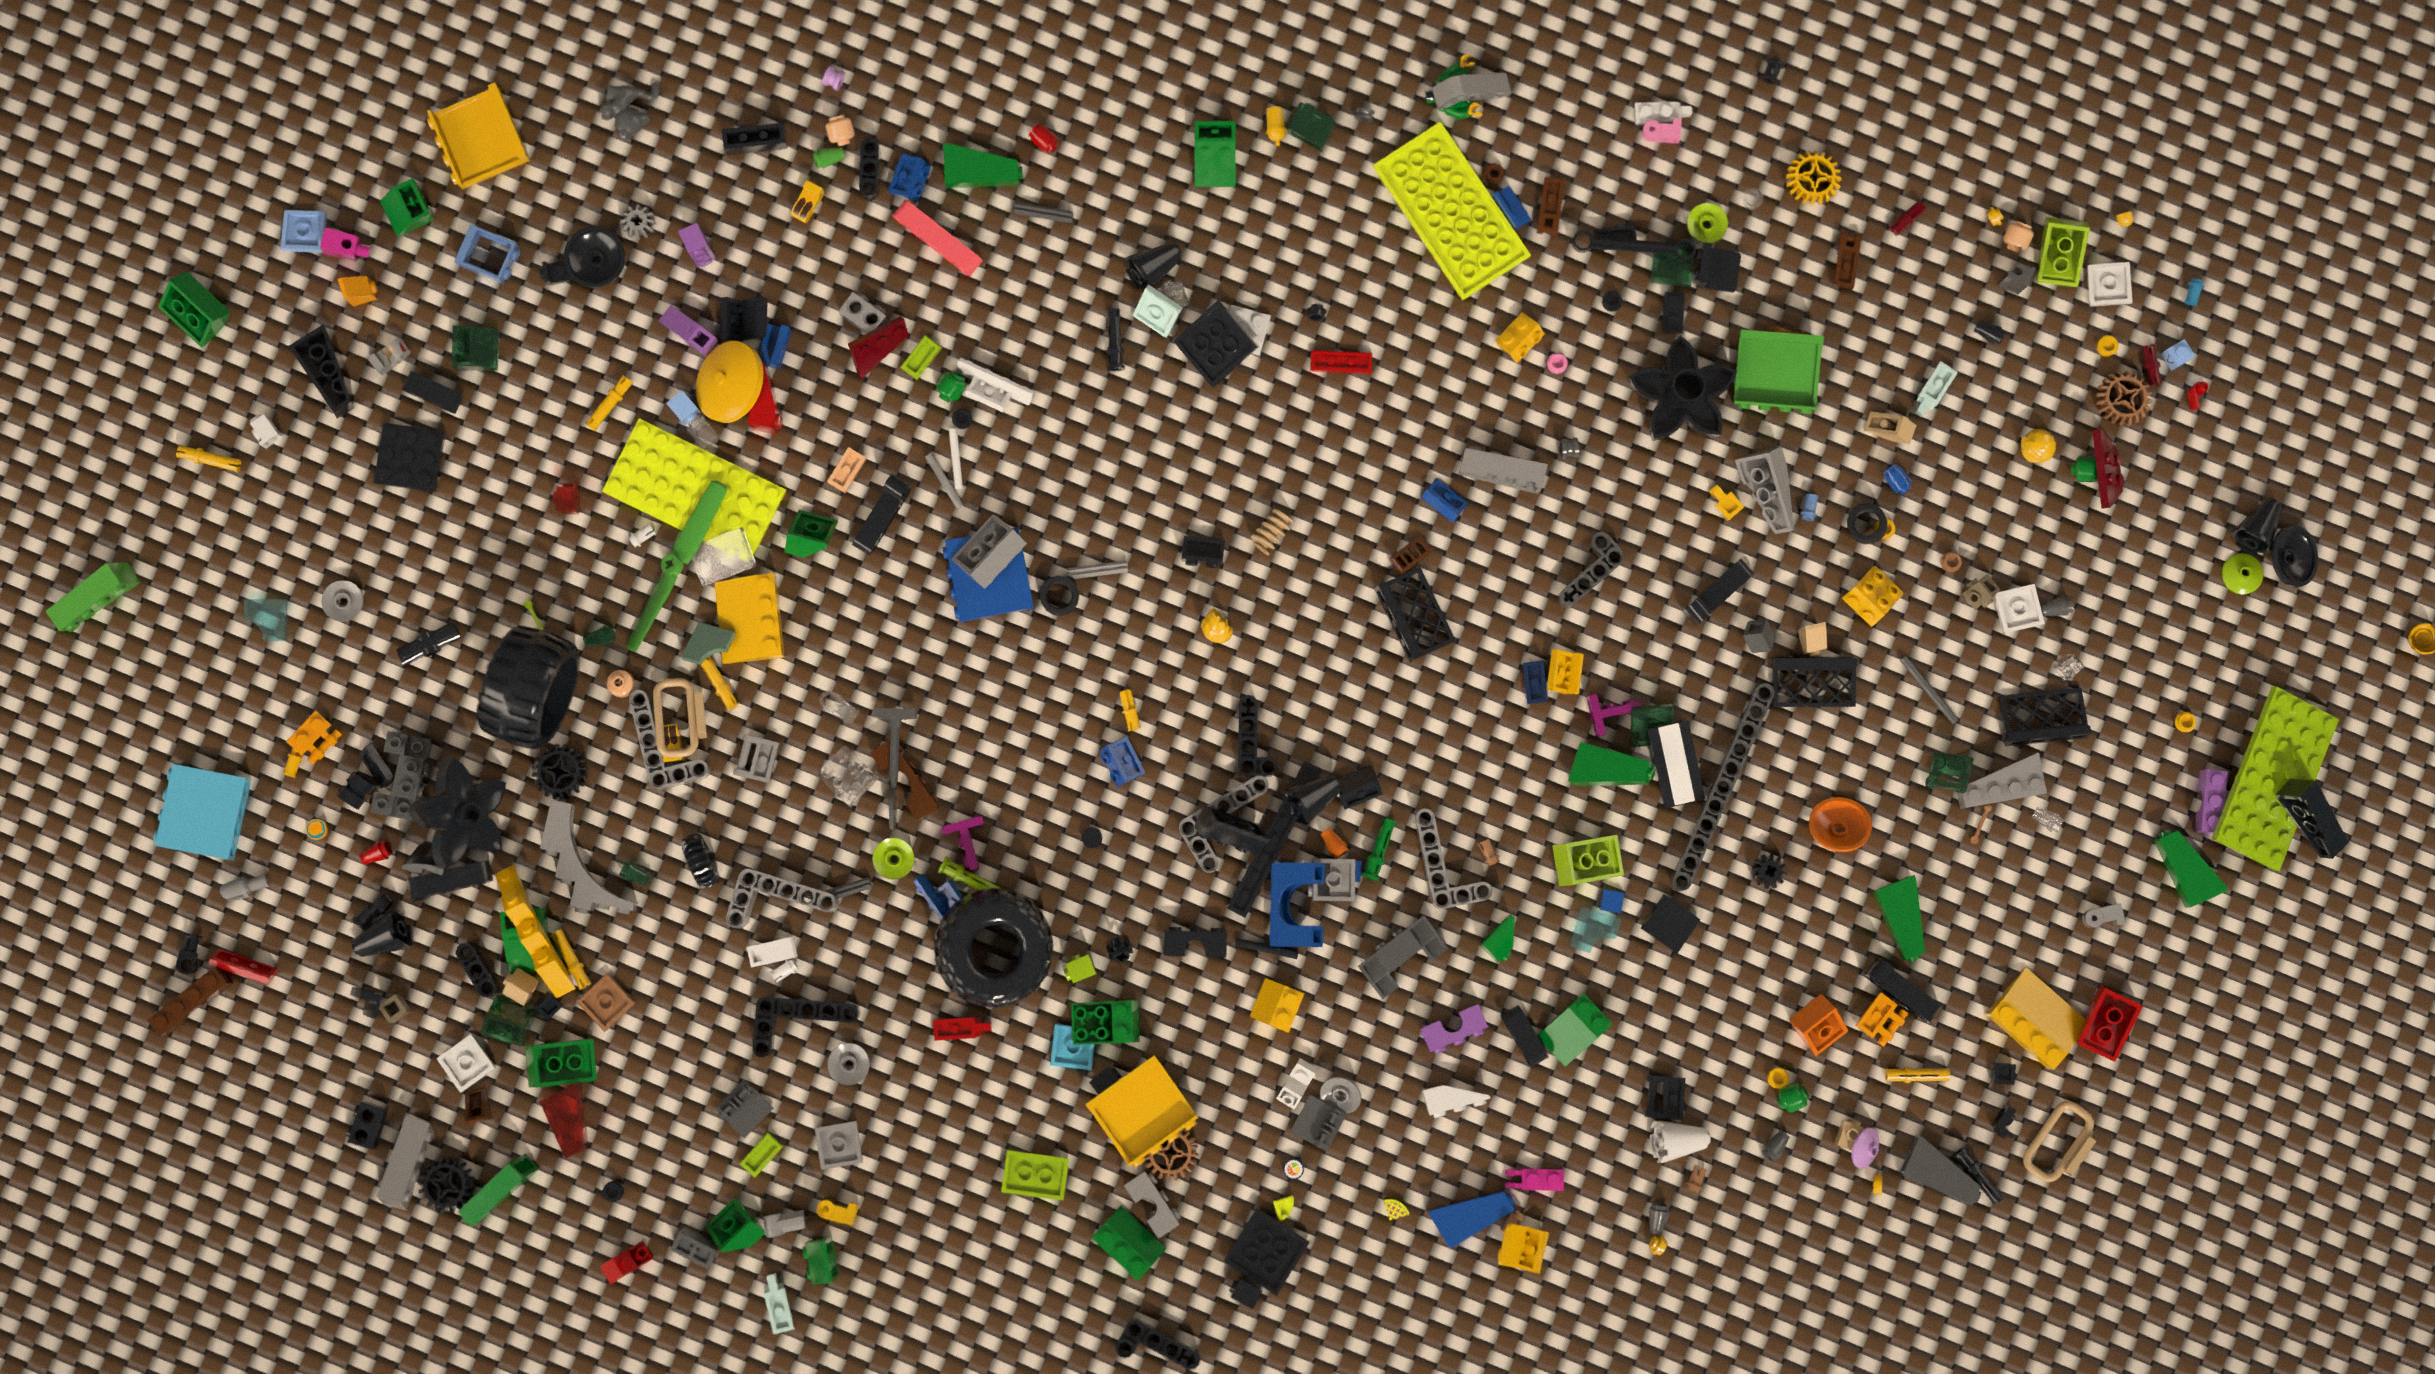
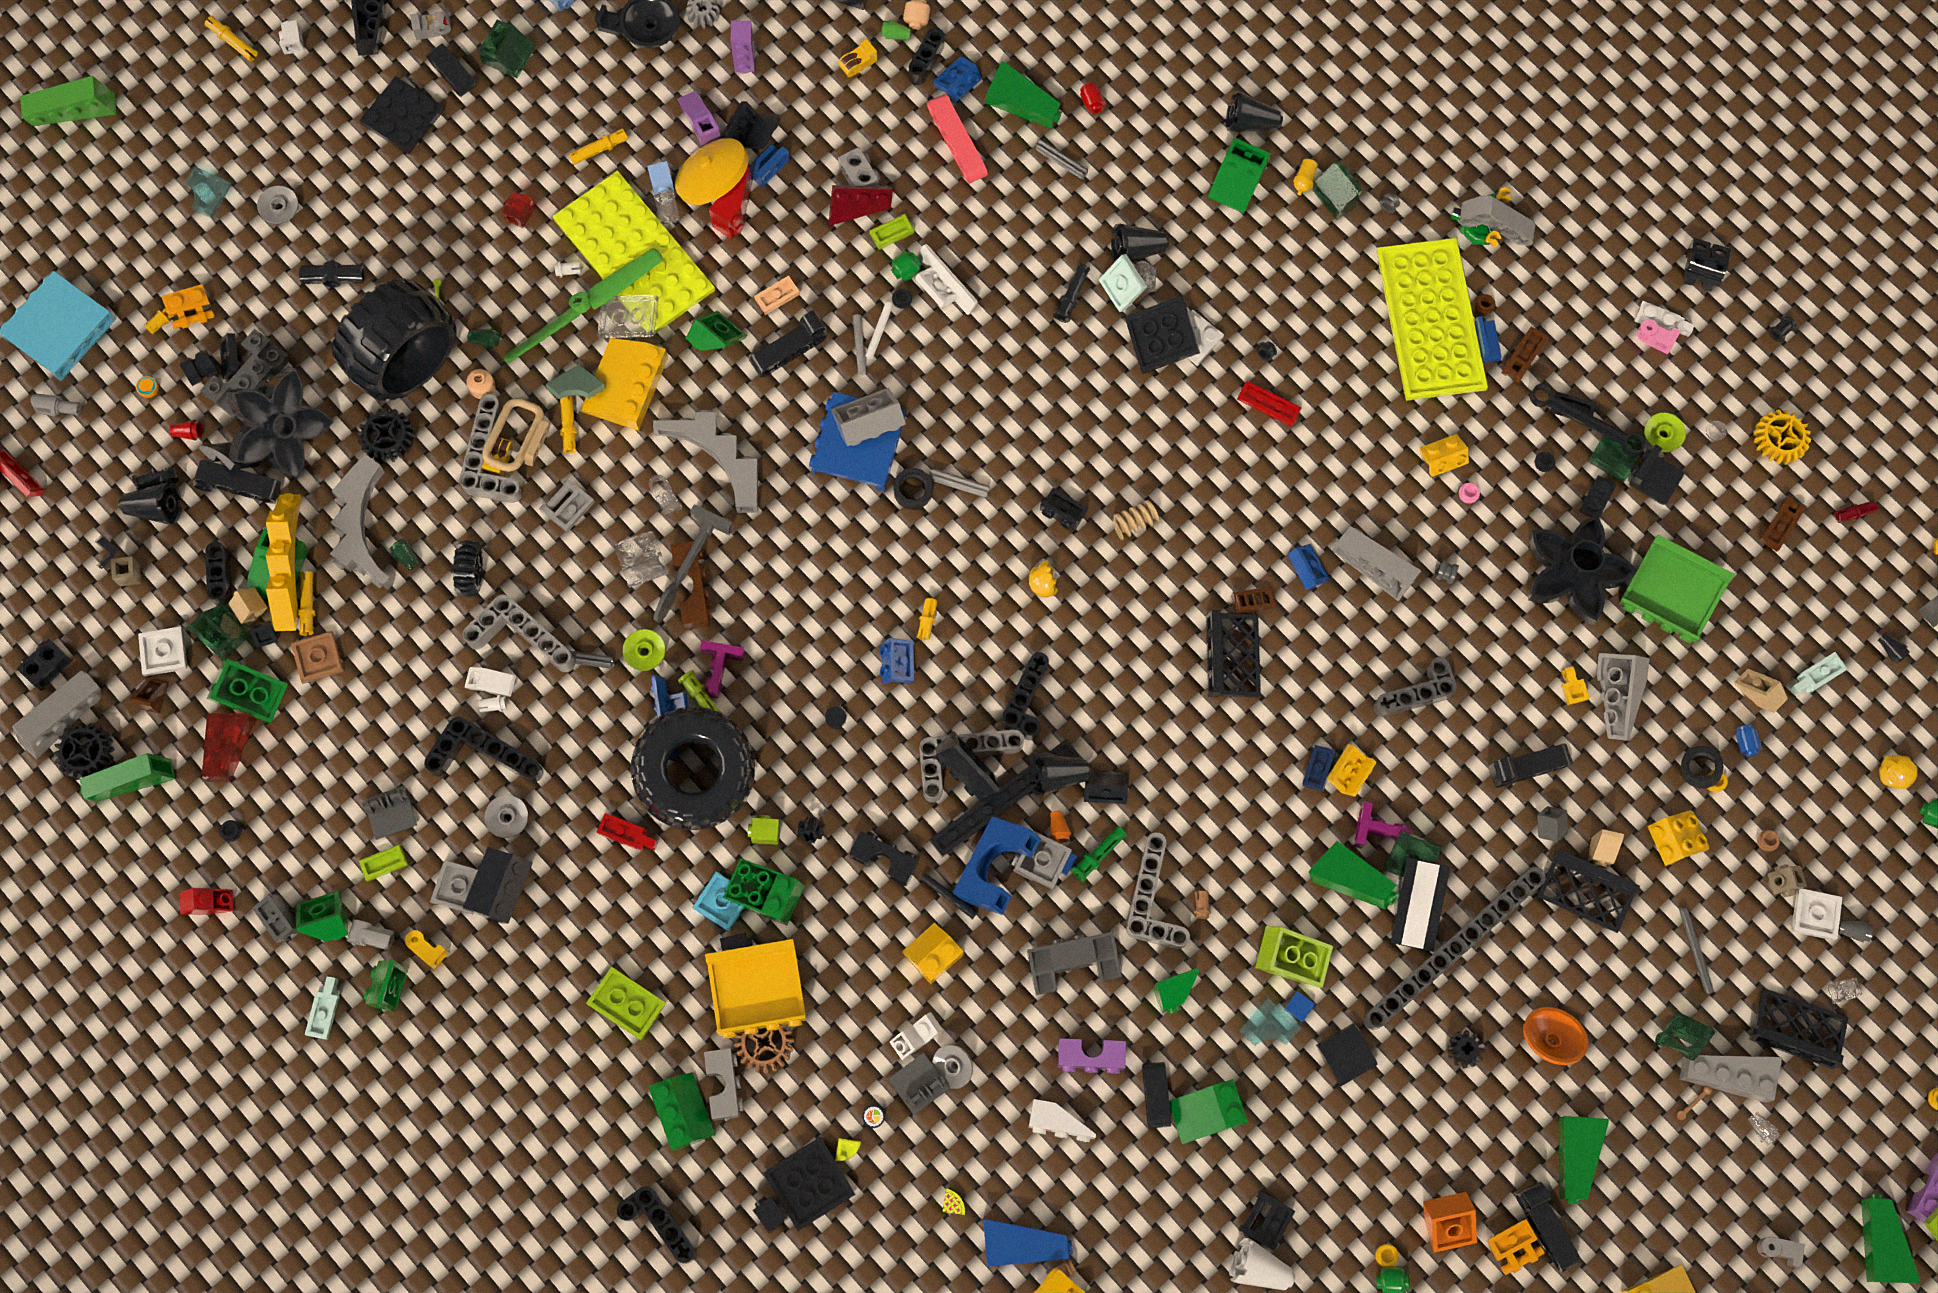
camera: 25 degrees right, 10 degrees down
dark pink hinge [1505,1168,1564,1191] -> none
medium blue pin [1800,494,1818,521] -> none
none -> black slope [462,847,533,924]
none -> light grey arch [653,410,758,513]
none -> black cone [1225,91,1283,132]
none -> black hips [1684,237,1731,292]

